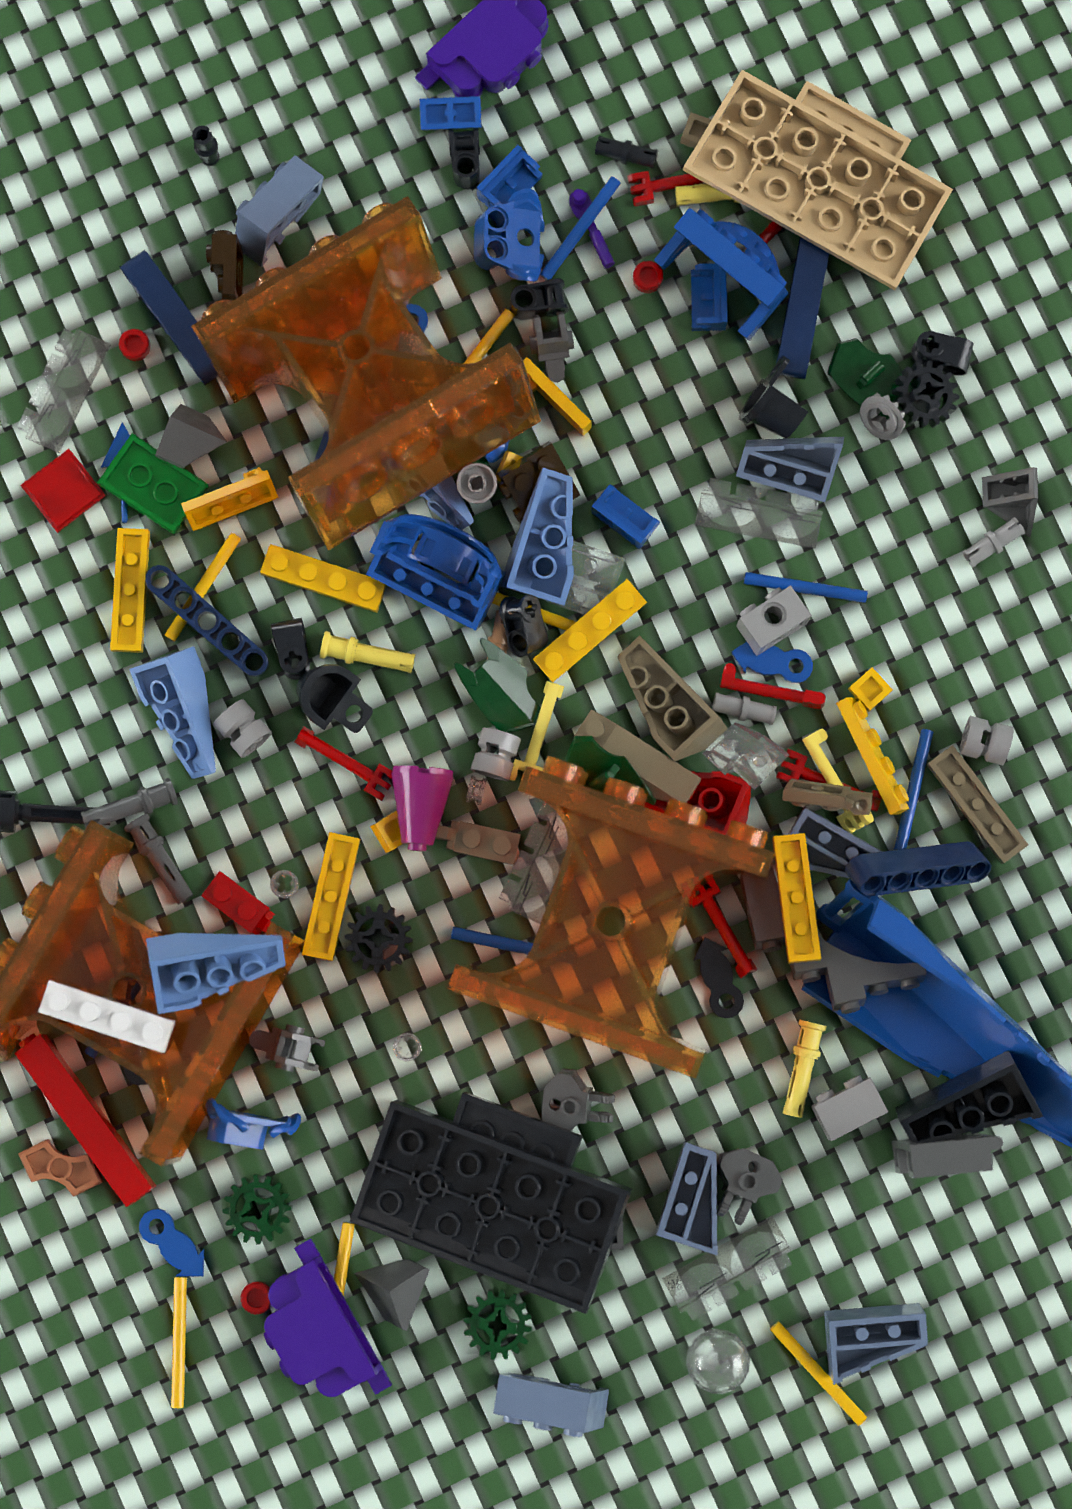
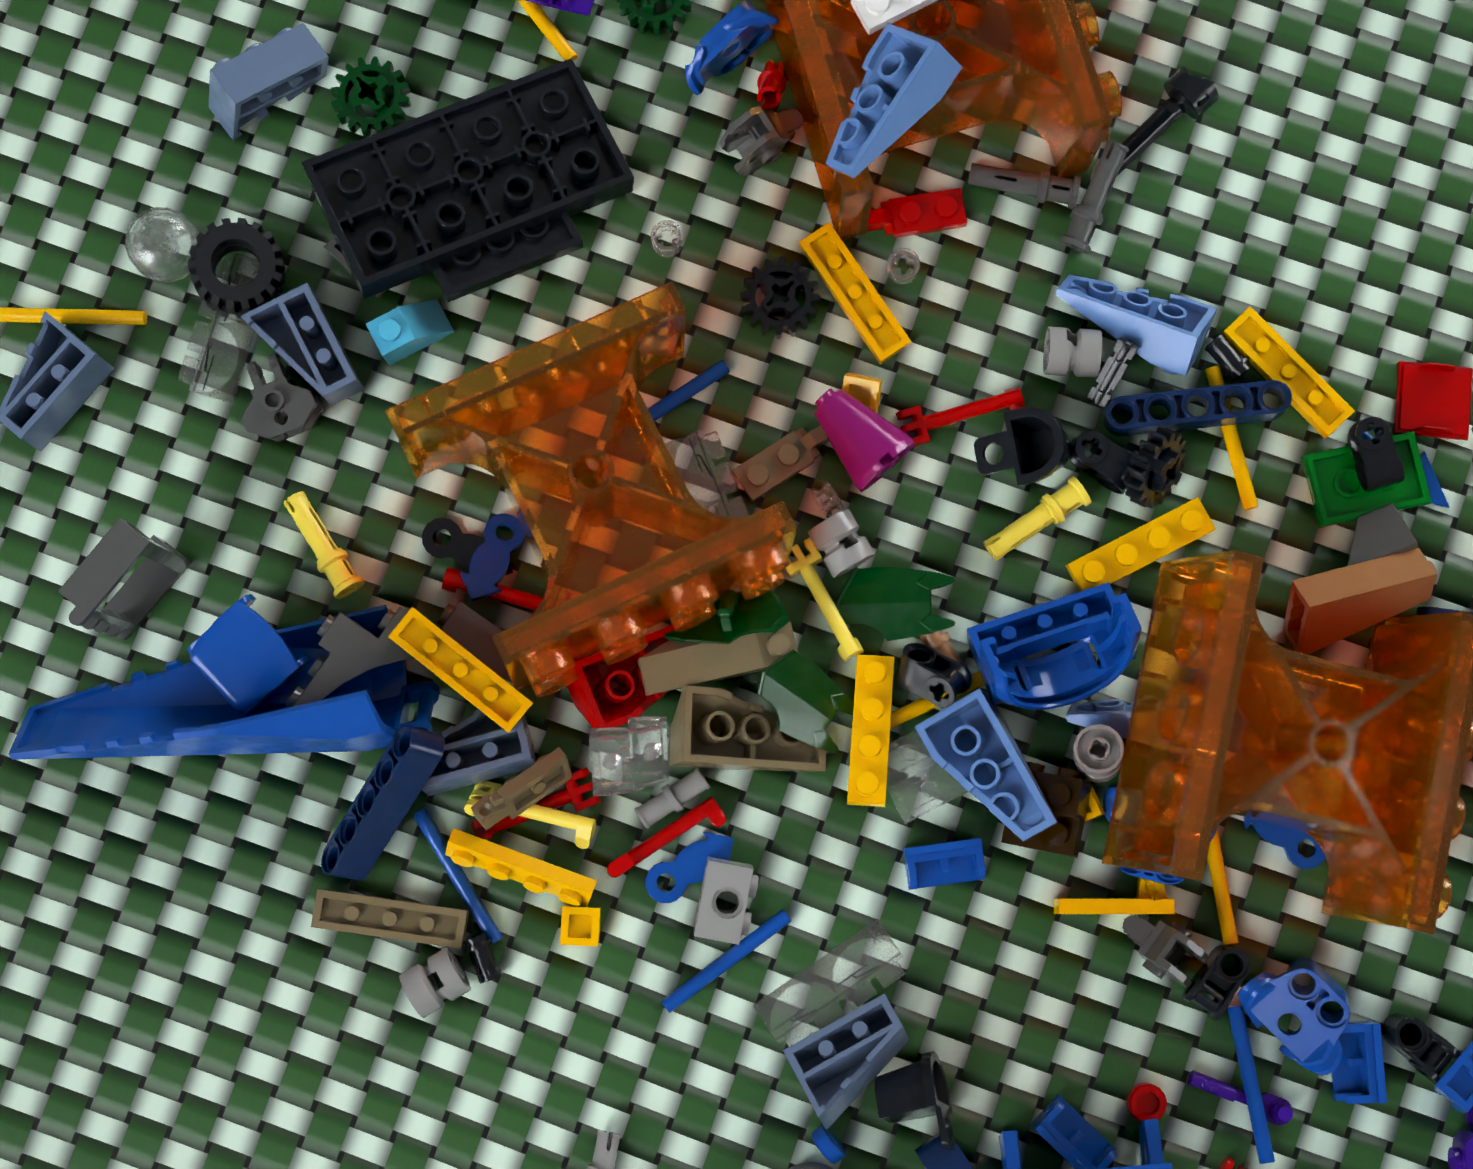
camera: 135 degrees right, 0 degrees up
yellow hinge [181,467,279,531] -> none
dark grey slope [355,1259,430,1331] -> none
dark grey hinge [541,1068,615,1131] -> none
light grey brick [811,1075,888,1141] -> none
black wedge [895,1050,1043,1143] -> none
none -> blue piece [187,594,311,715]
none -> black tyre [188,218,286,318]
none -> medium azure slope [366,299,454,366]
none -> blue brick [460,513,525,602]
none -> black pin [463,931,503,984]
none -> red axle [757,60,786,109]
none -> dark green shield [758,649,854,753]
none -> blue tile [811,1124,846,1164]
none -> axle [1087,337,1138,408]
none -> black gear [1124,426,1187,509]
none -> black pin [1205,334,1251,382]
none -> medium nougat slope [1283,548,1437,657]
none -> black piece [1347,417,1405,492]

